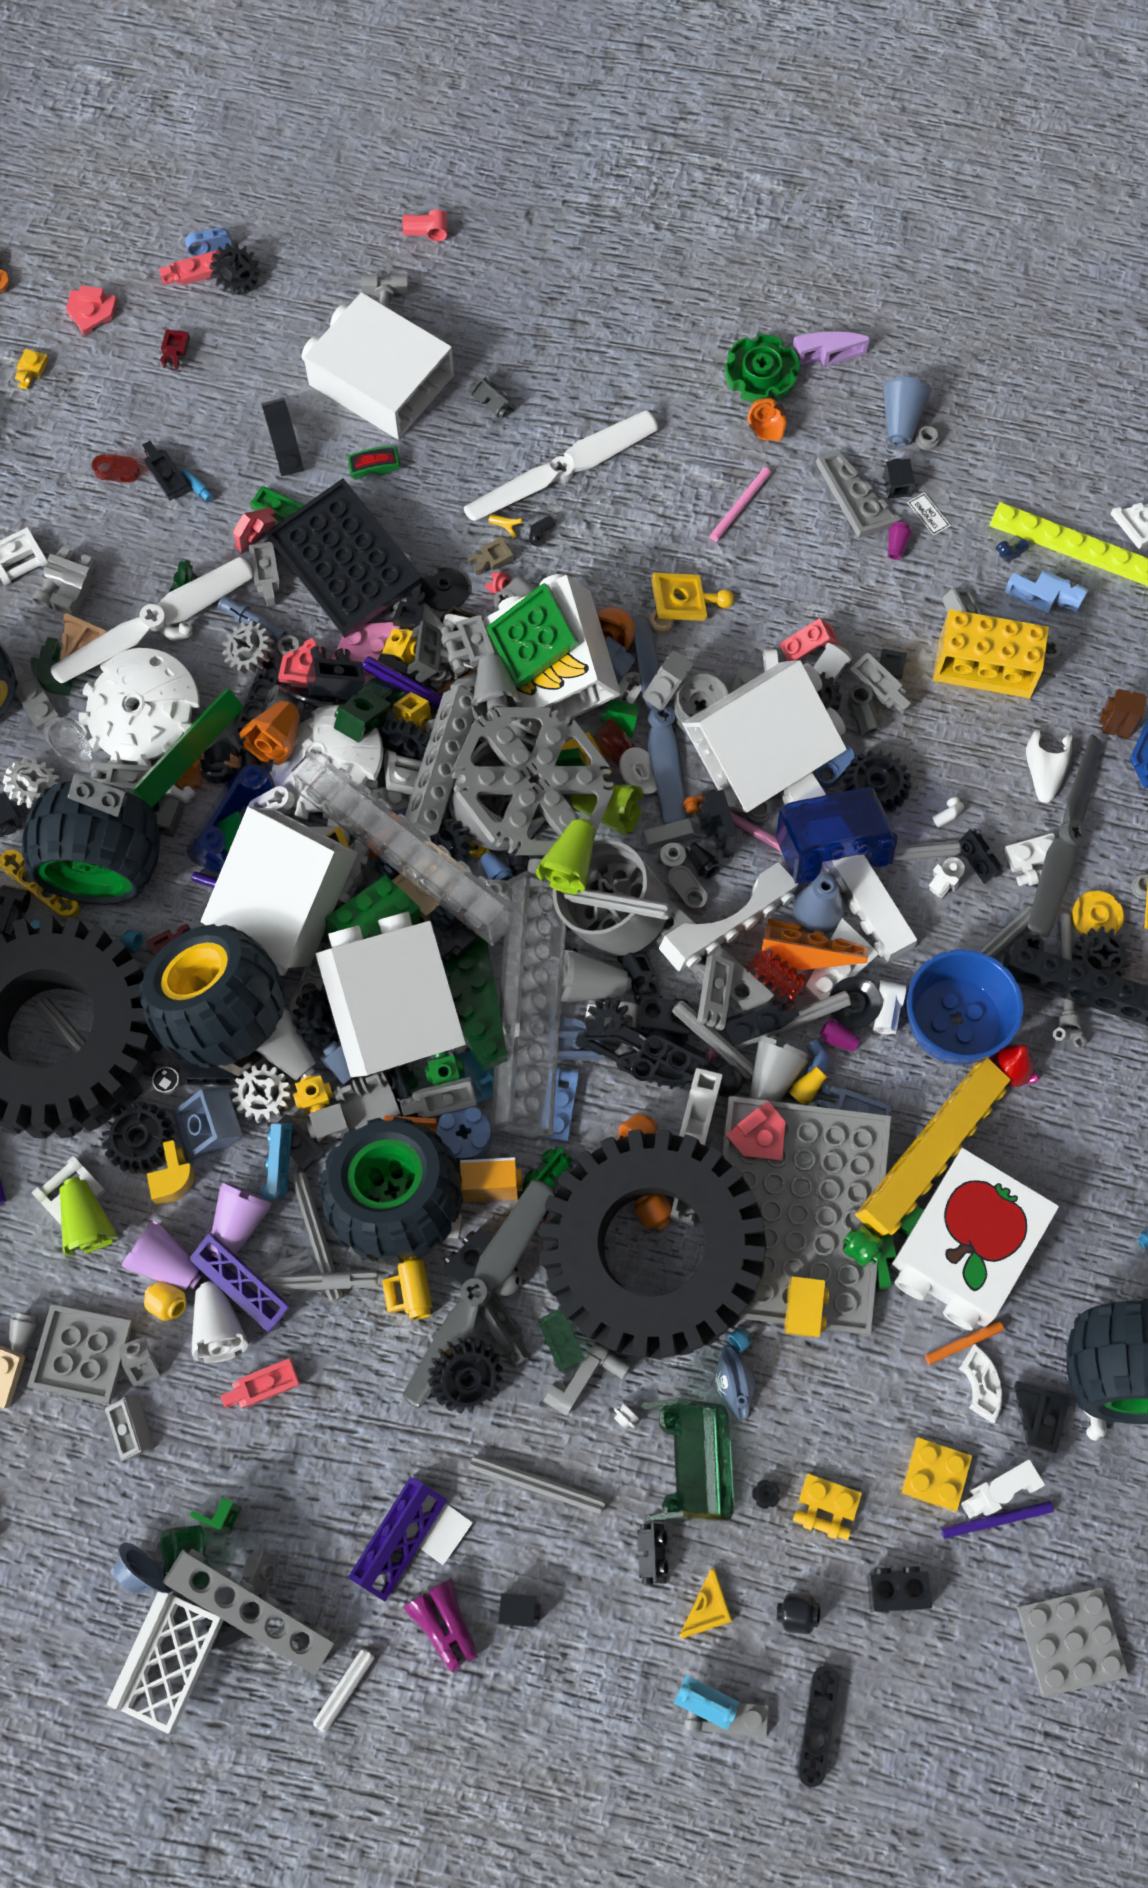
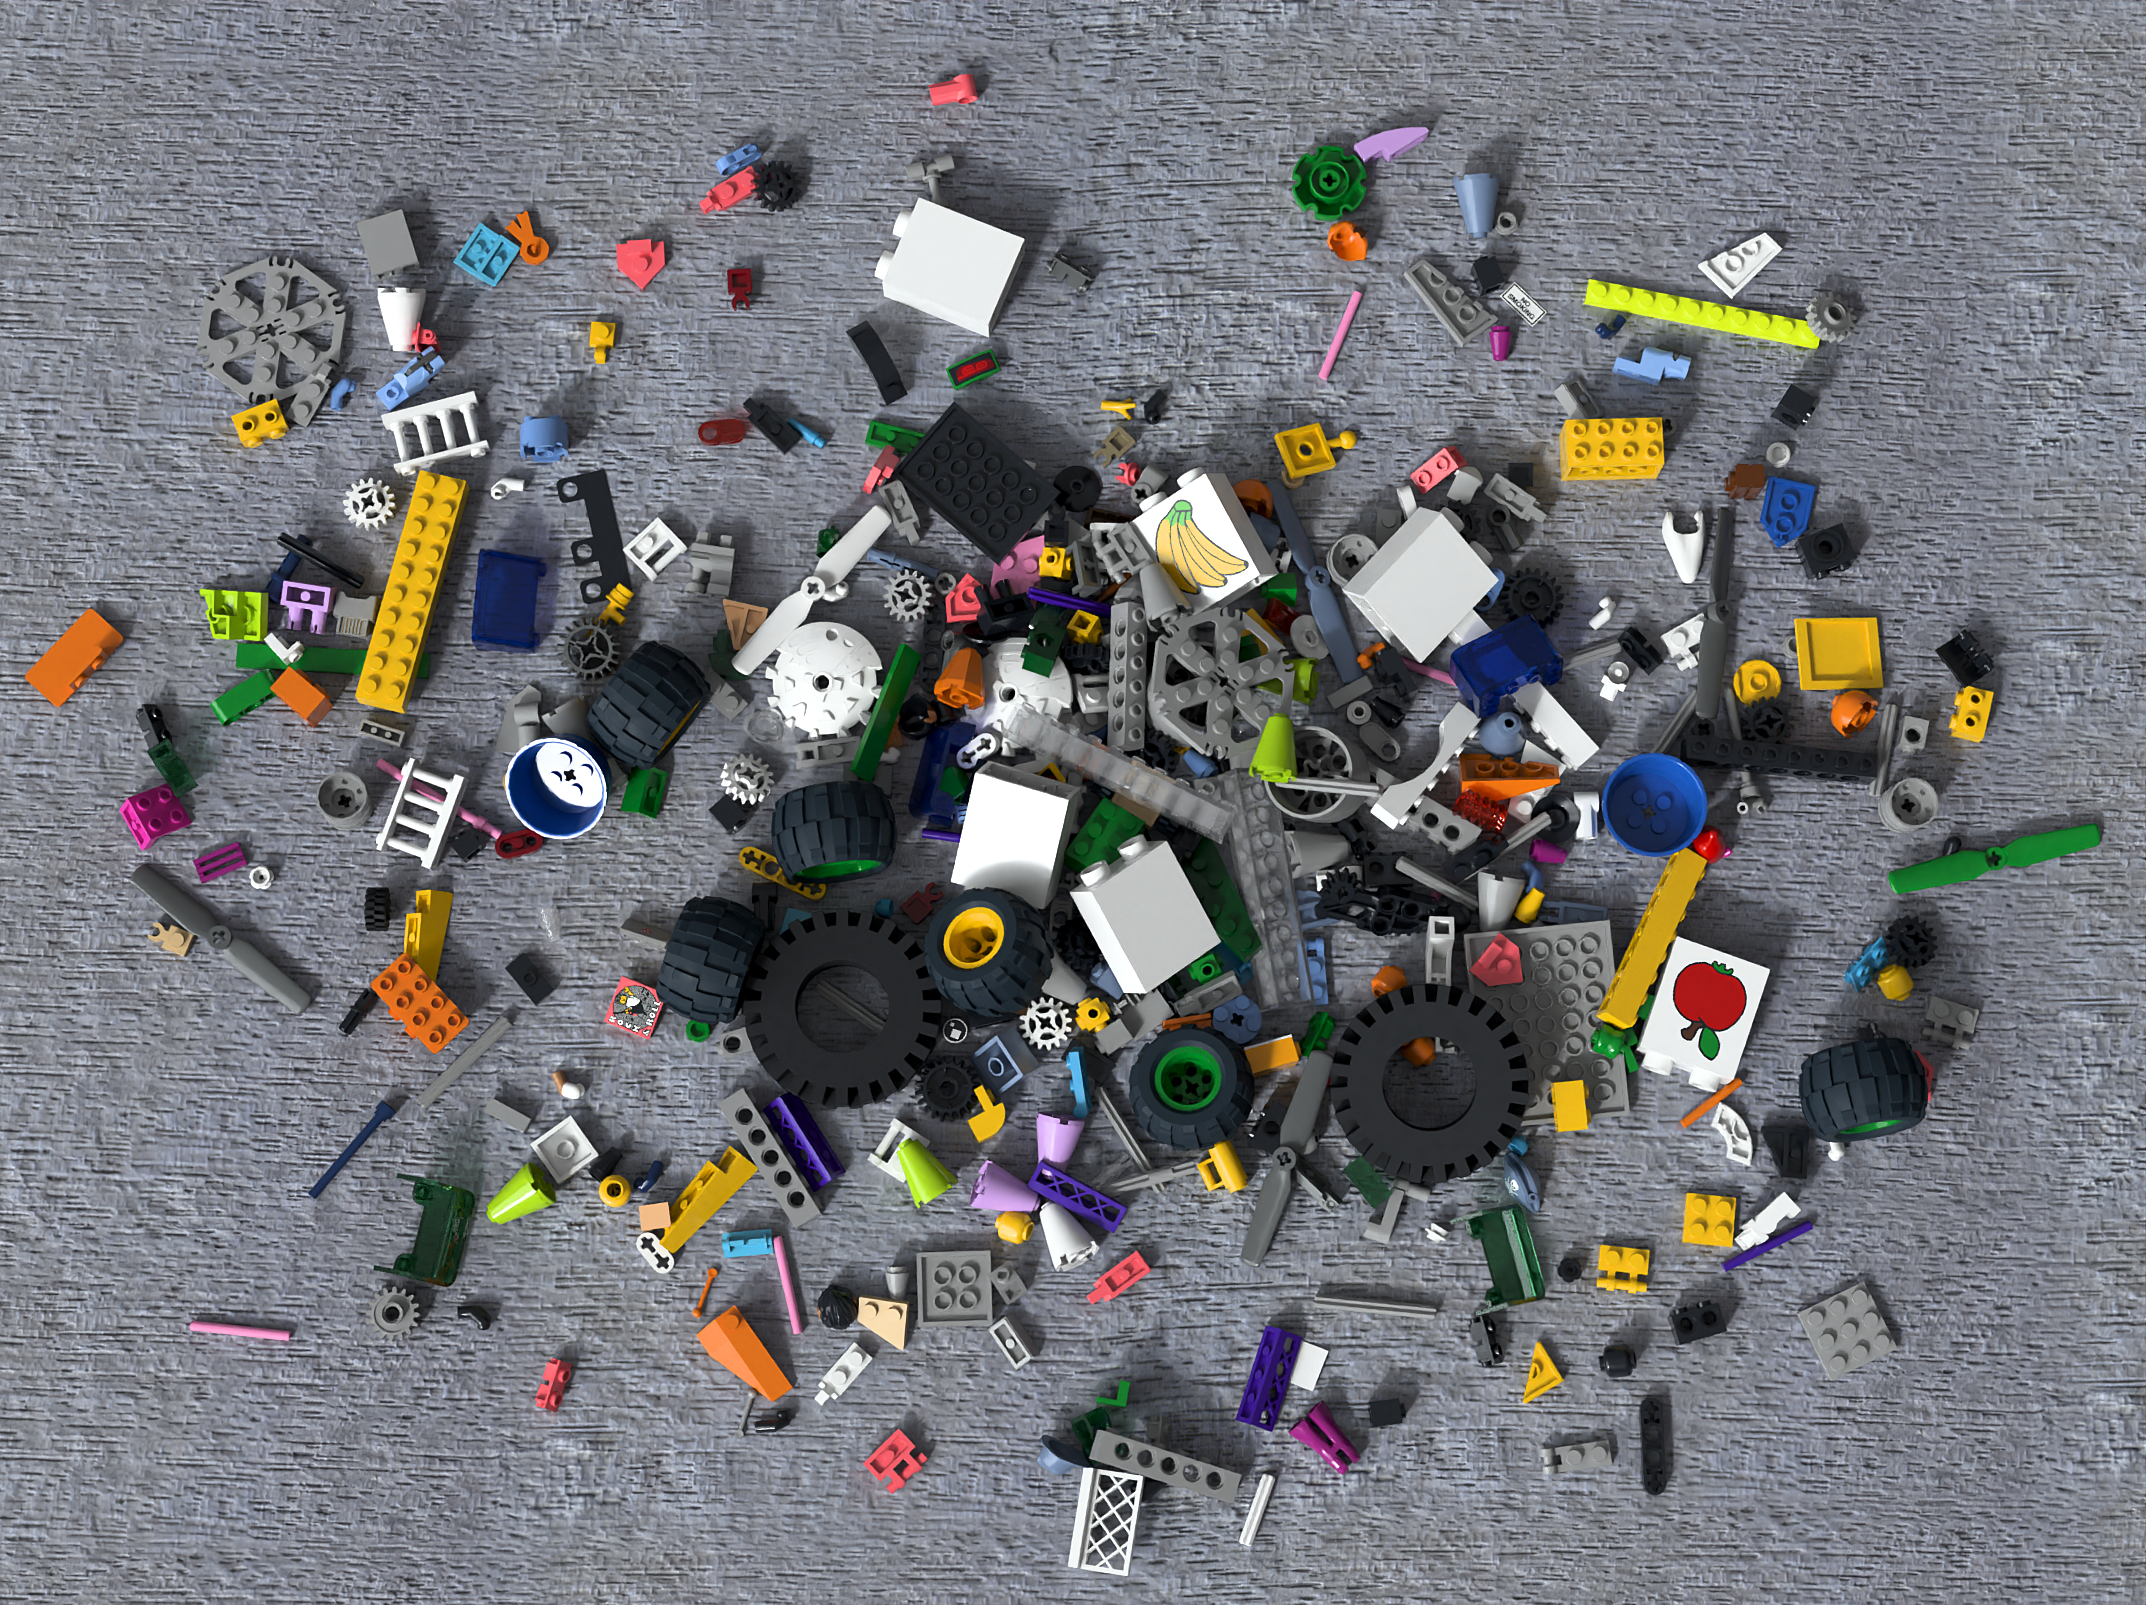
camera: 15 degrees left, 10 degrees up
dark grey hinge [67,773,128,817] -> none
black gear [428,1337,503,1414] -> none
white piece [464,410,658,521] -> none
green plate [486,583,580,688] -> none
light grey brick [642,651,693,710] -> none
medium azure hinge [674,1675,740,1731] -> none
light grey hinge [697,954,735,1030] -> none

